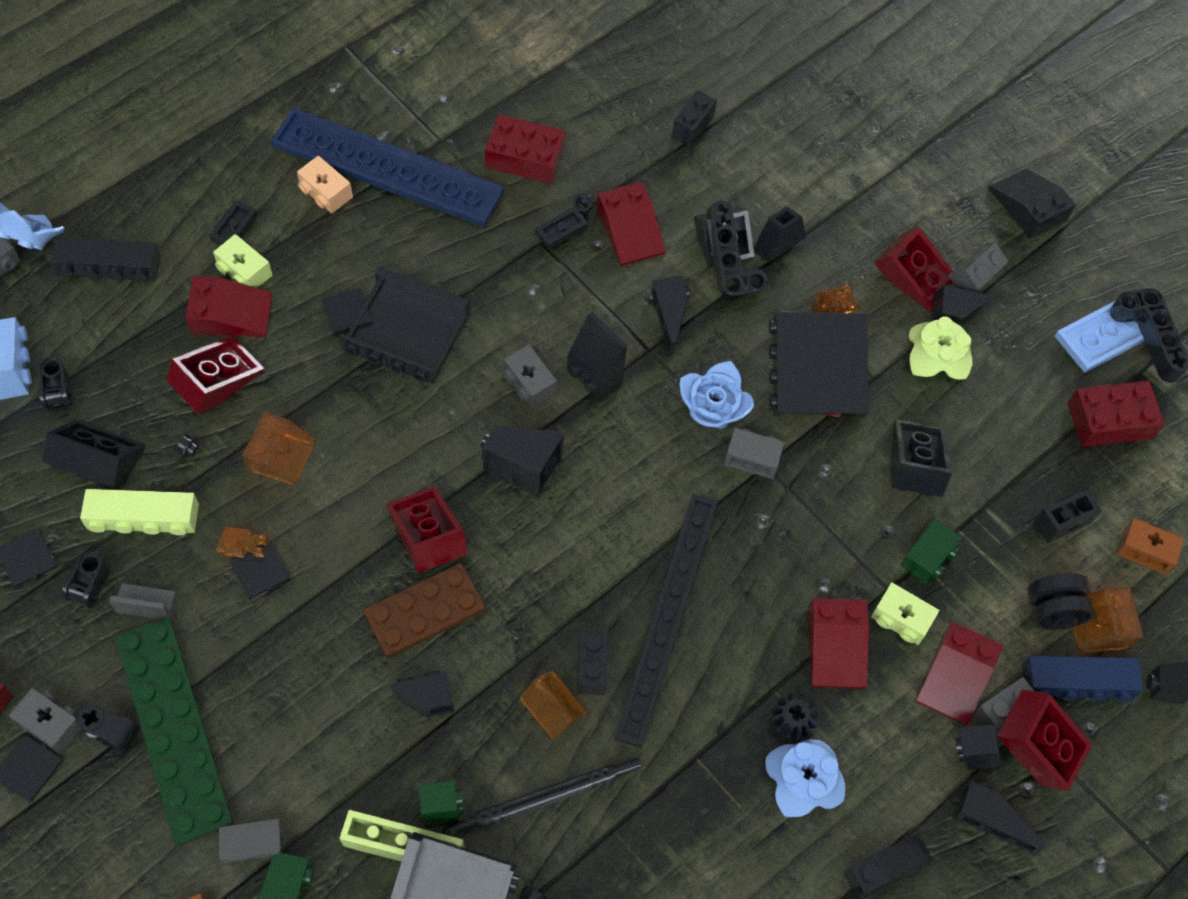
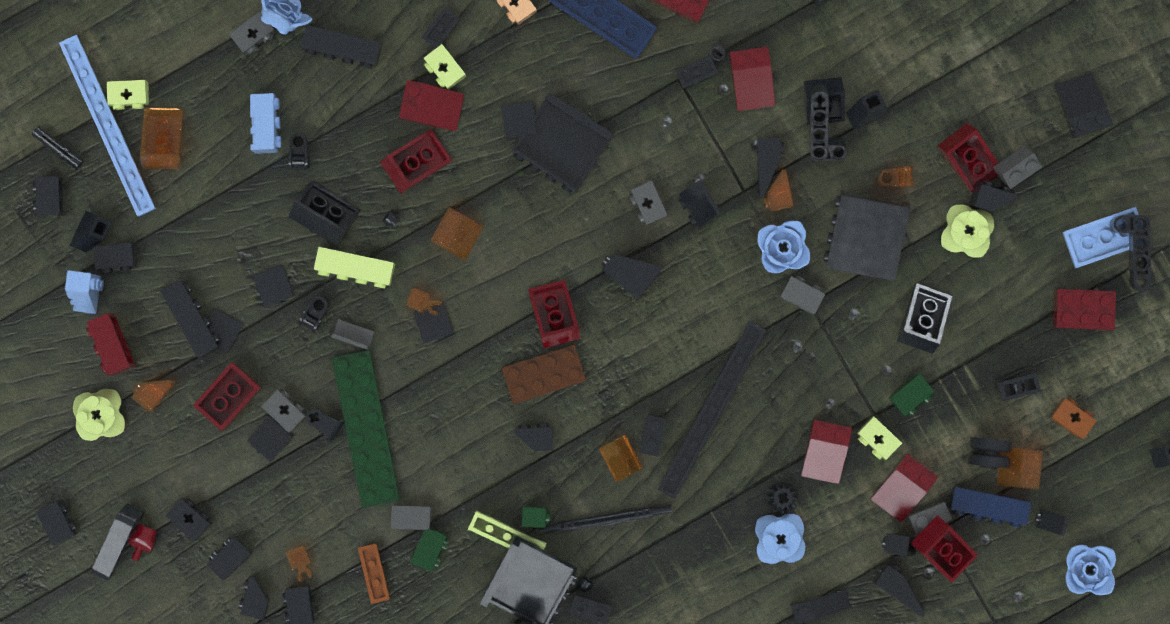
camera: 25 degrees right, 25 degrees up
none -> clear orange slope [764,169,794,213]

